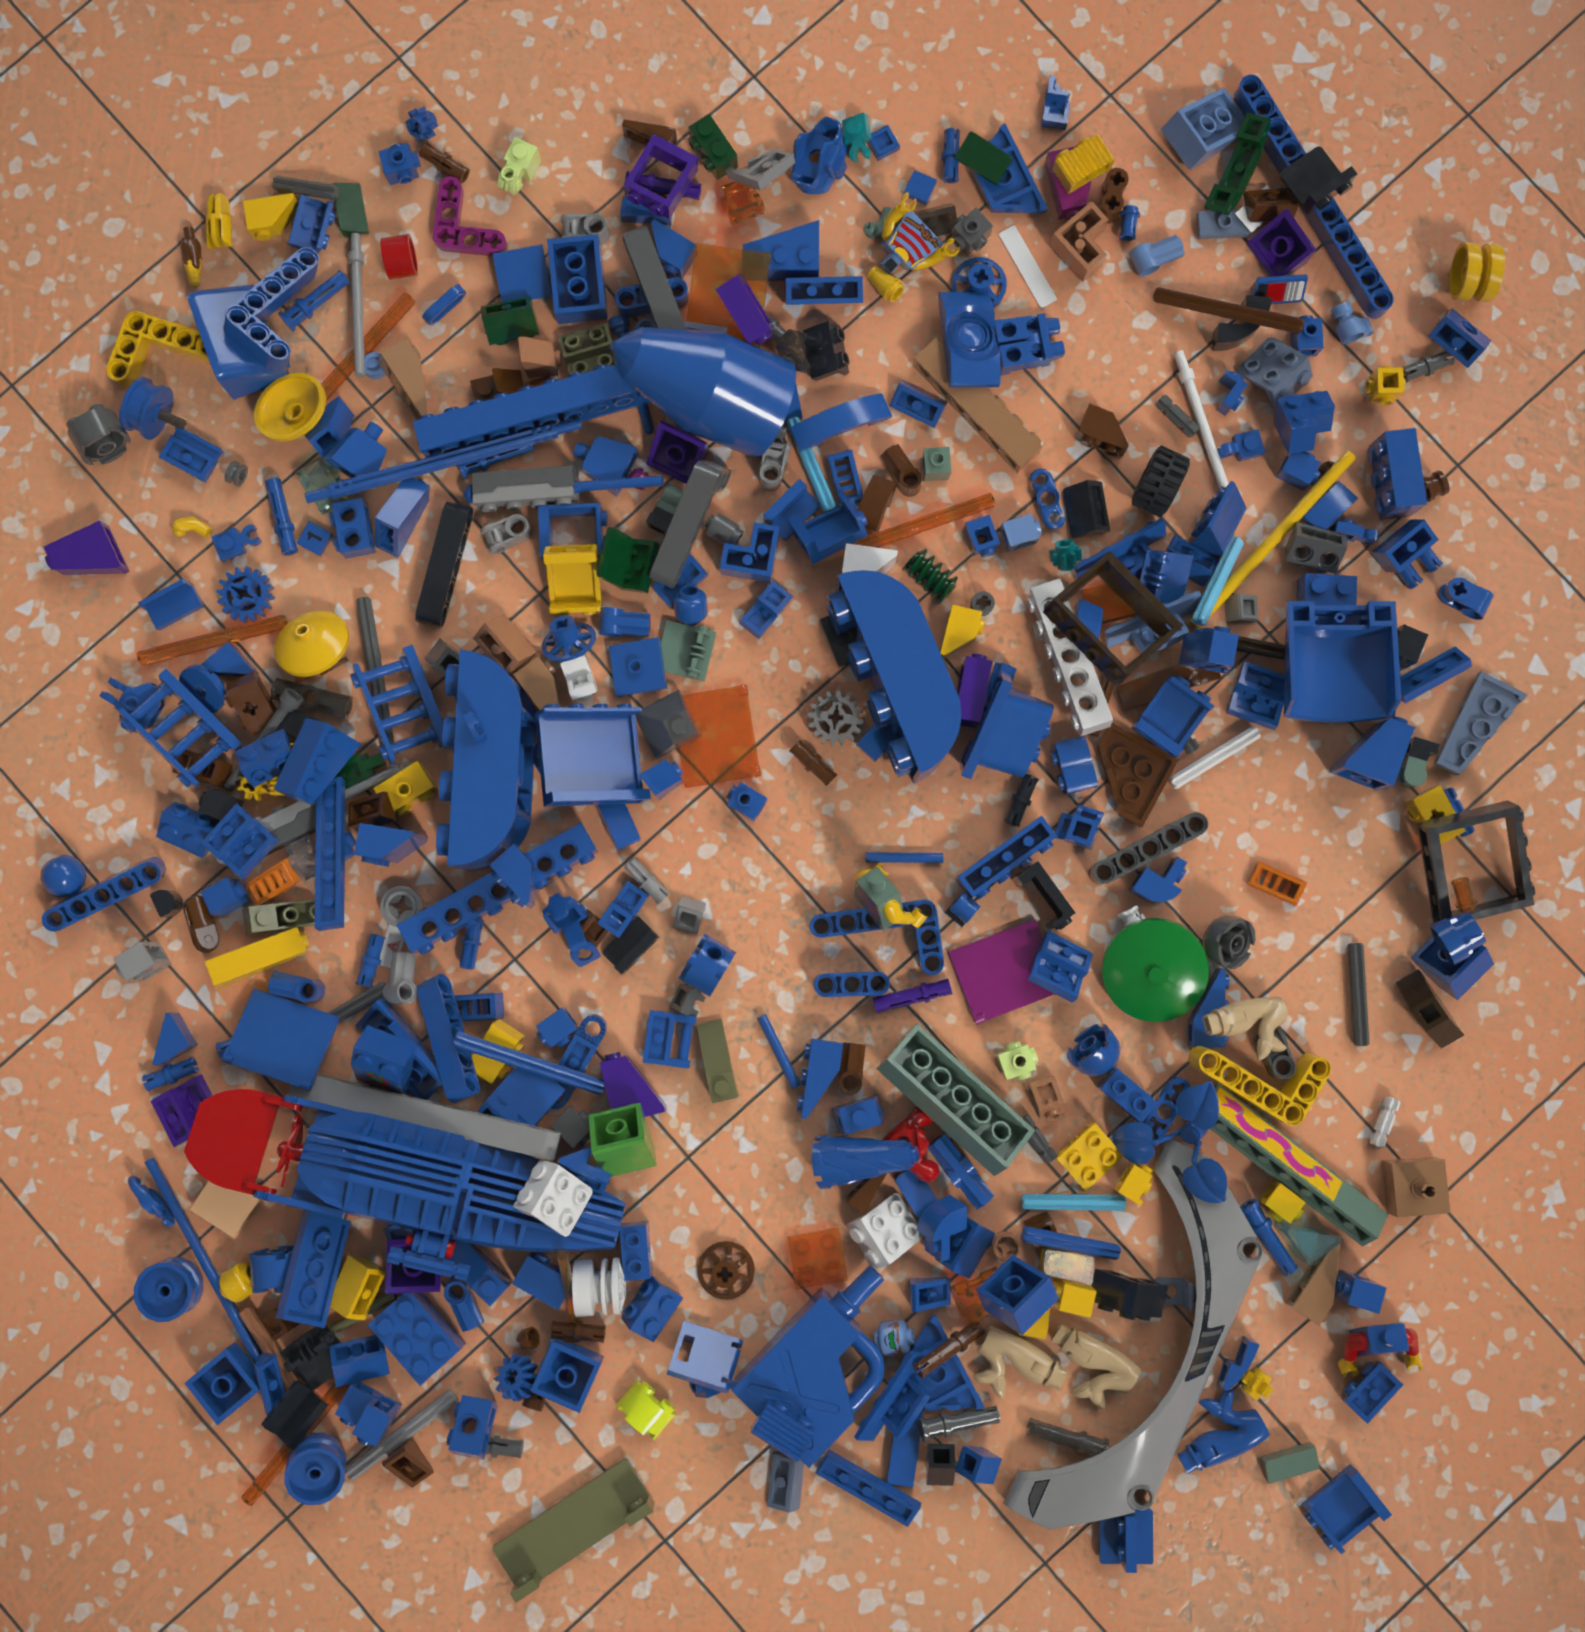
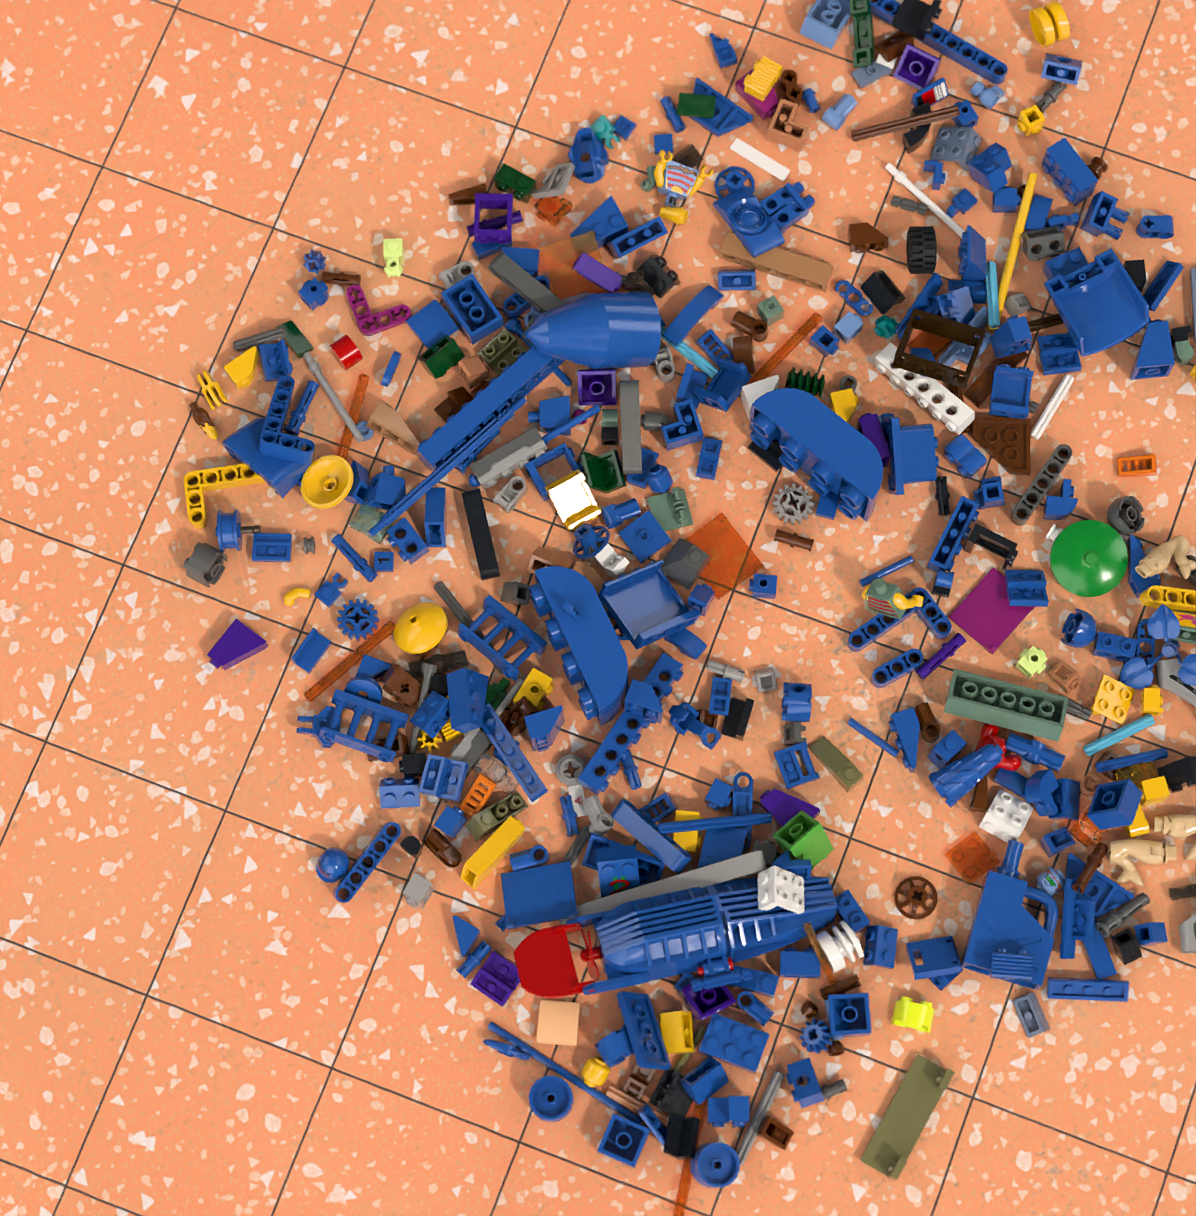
camera: 25 degrees left, 10 degrees down
dark grey brick [951,207,993,255] -> none

